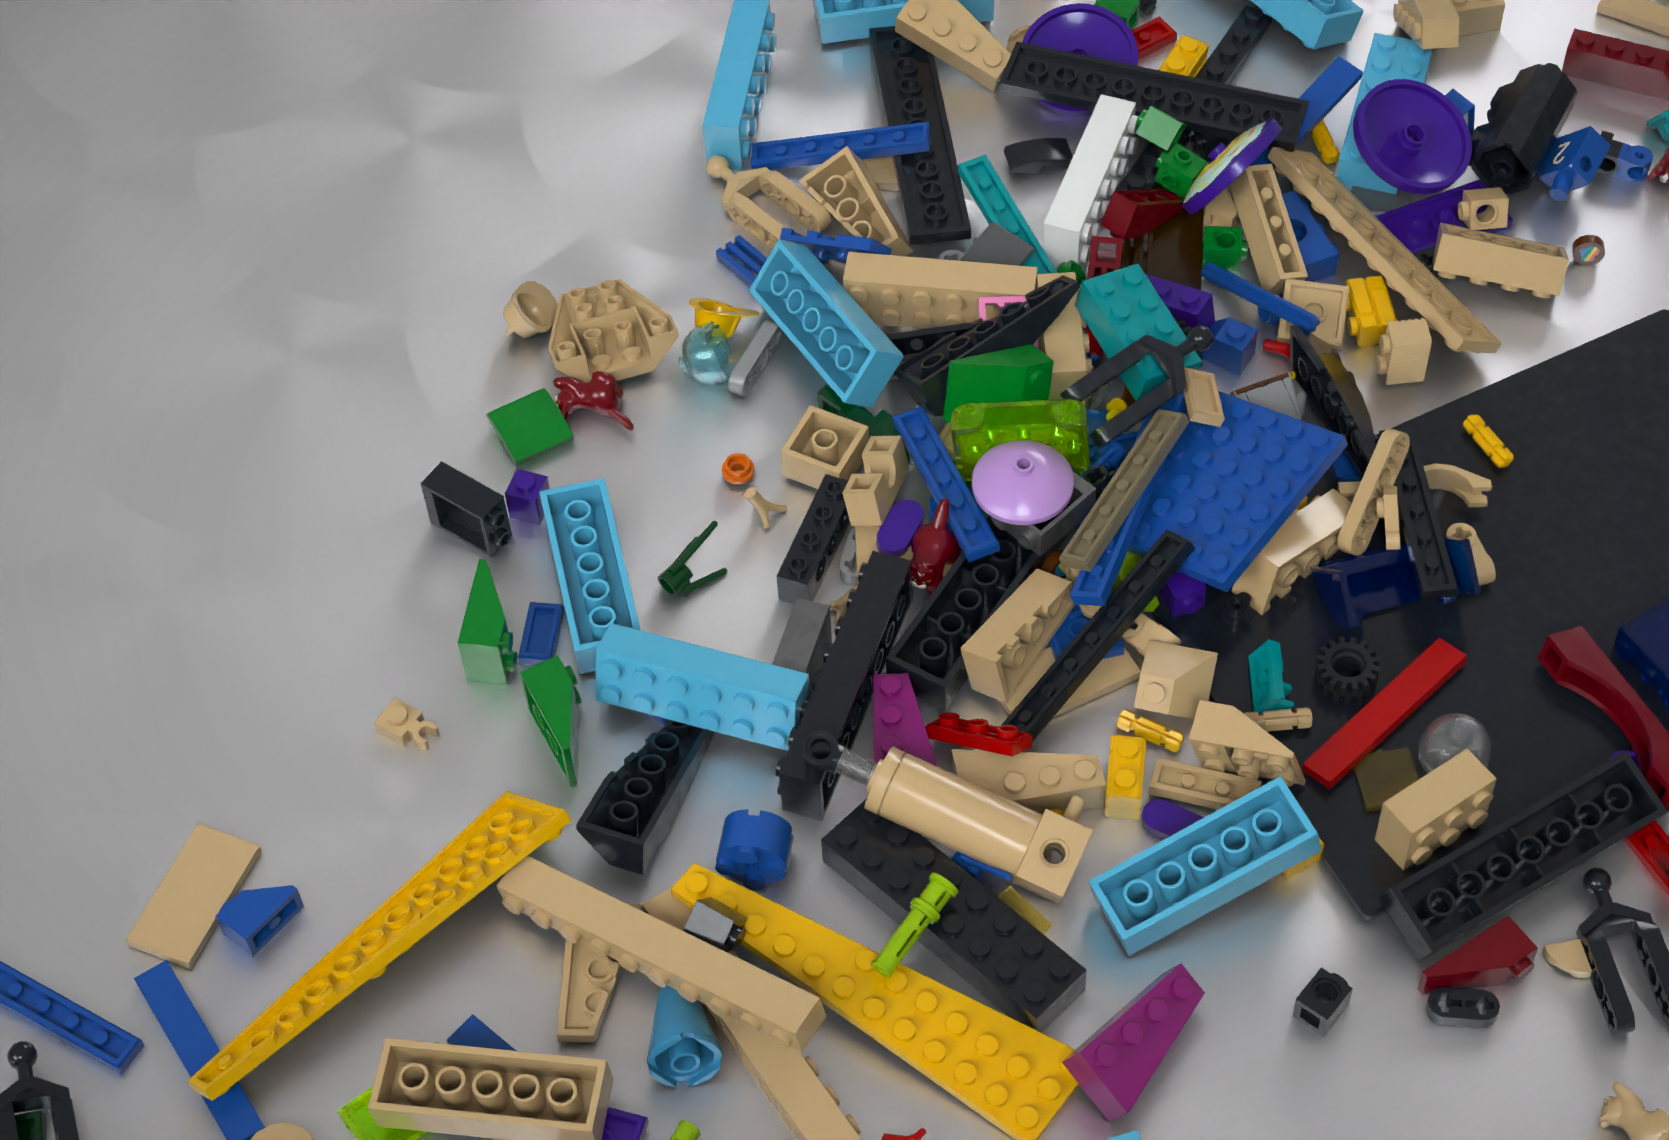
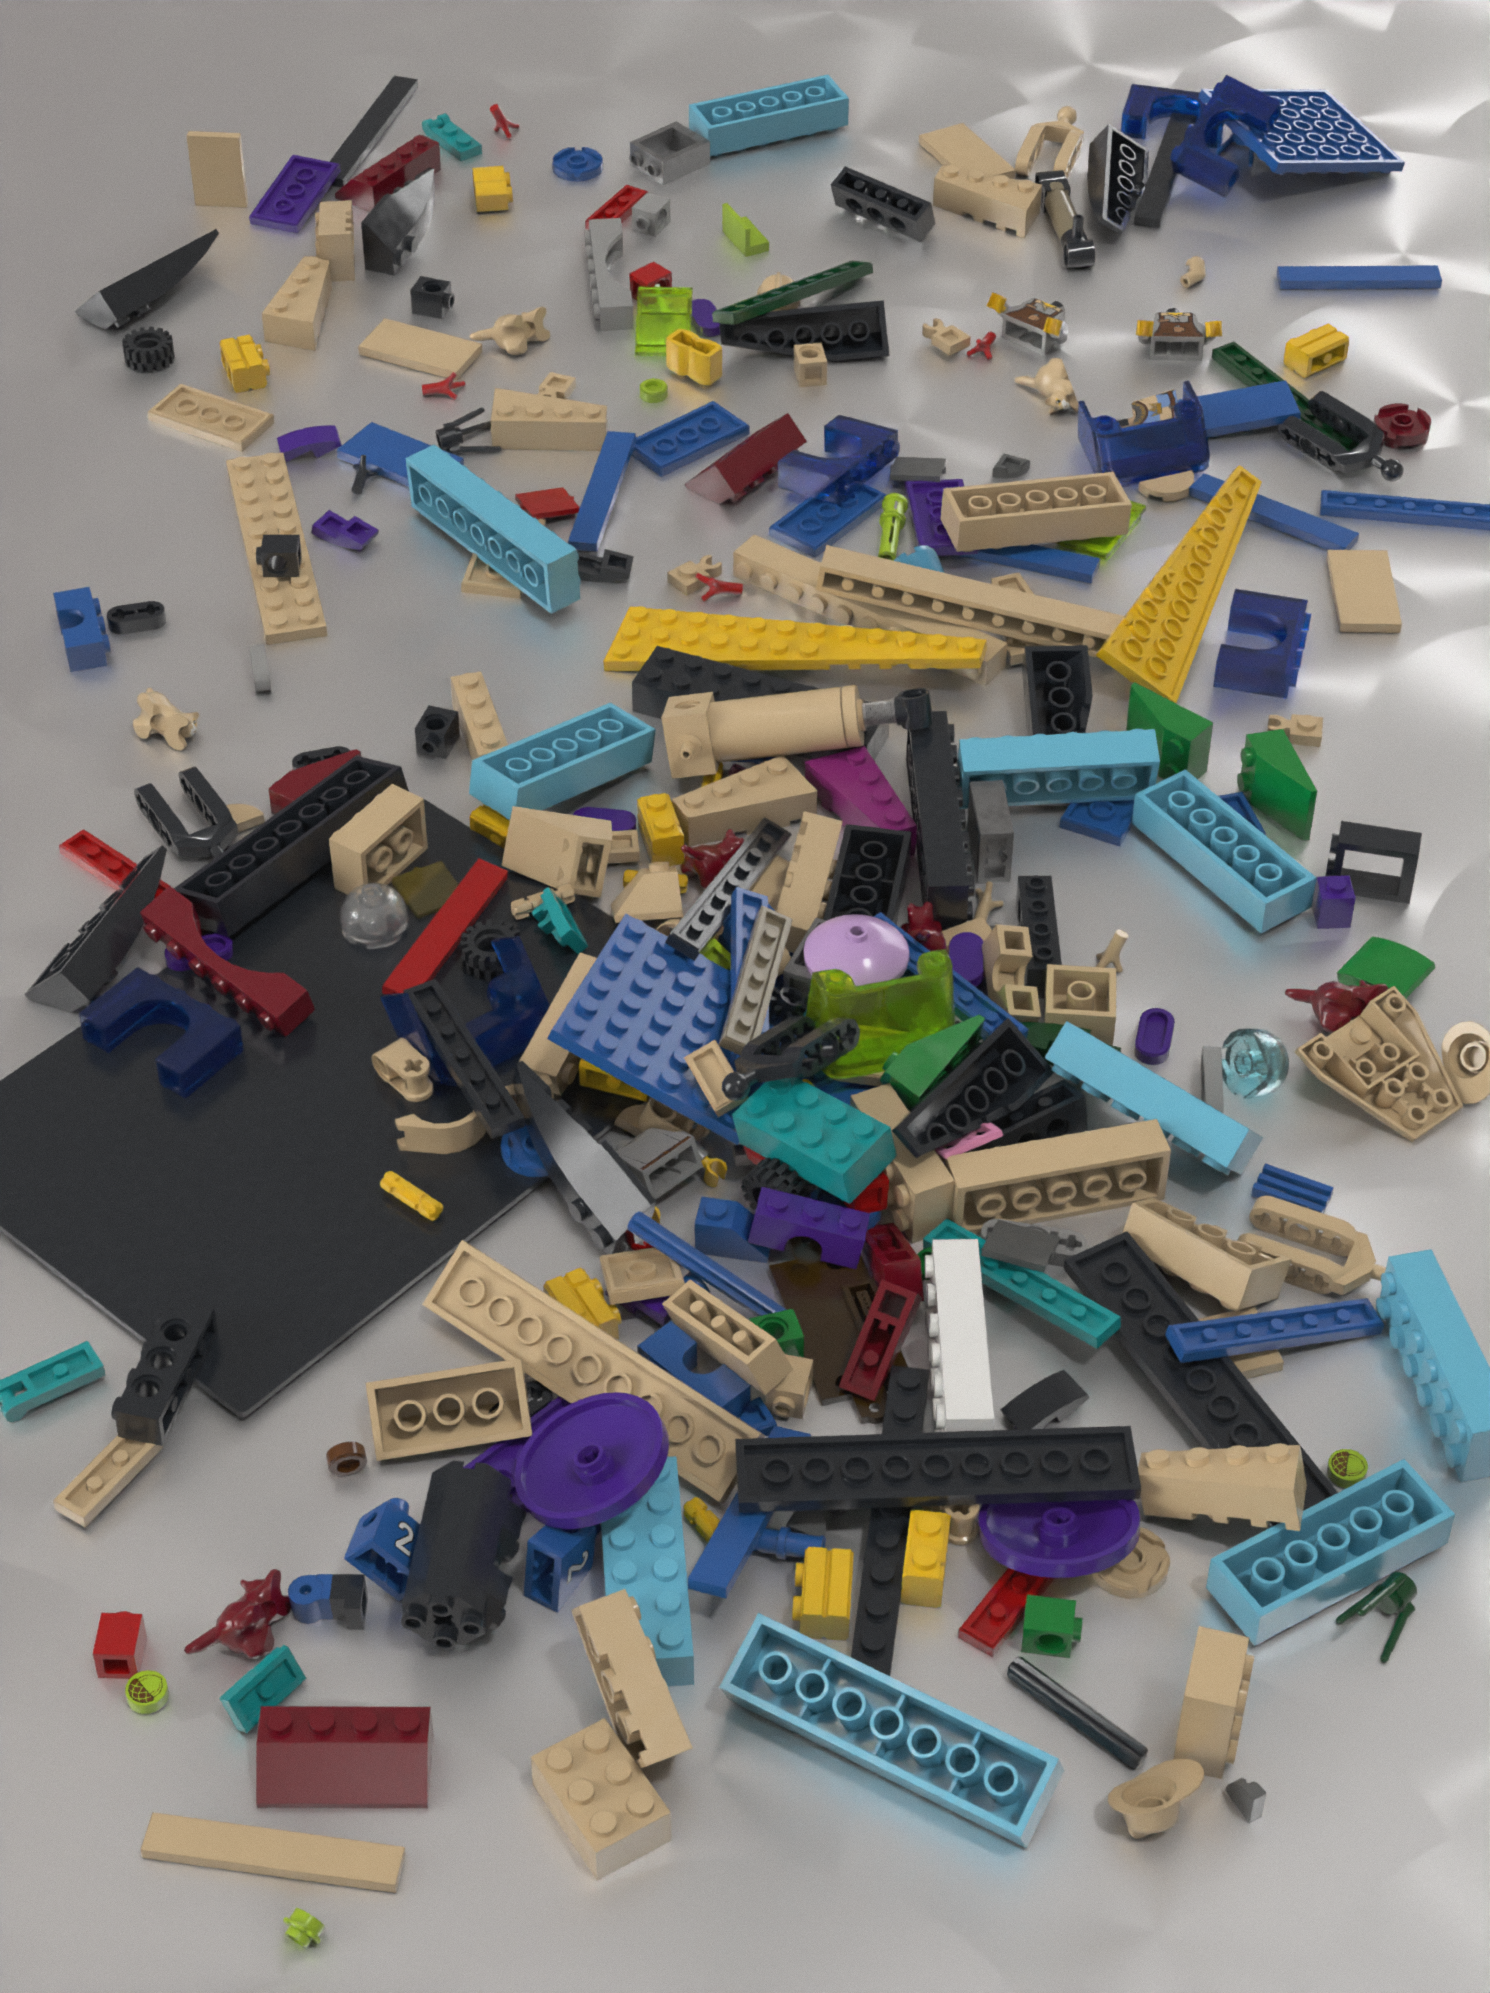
camera: 155 degrees right, 10 degrees down
blue slope [215,885,304,957] -> none
dark green plant [657,521,727,597] -> none
brick [683,897,748,952] -> none
yellow piece [689,298,760,341] -> none
blue brick [715,809,794,891] -> none
orange plate [722,453,755,484] -> none
blue wing [780,228,892,264] -> none
lime pin [871,873,959,978] -> none
red tile [925,713,1032,757] -> none
magenta wedge [1062,963,1205,1122] -> none
brick [1136,106,1187,151] -> none
green brick [1154,143,1208,199] -> none
dark purple dish [1182,118,1282,215] -> none
tan beam [1337,428,1410,556] -> none
tan brick [1376,318,1432,385] -> none
tan plate [1377,486,1400,550] -> none
tan brick [1458,187,1509,231] -> none
none -> tan brick [450,672,508,760]
none -> dark red animal [680,829,744,890]
none -> yellow brick [792,1547,854,1641]
none -> dark purple tile [1134,1008,1175,1065]
none -> clear blue arch [1213,589,1312,699]
none -> lime tile [1327,1449,1368,1489]

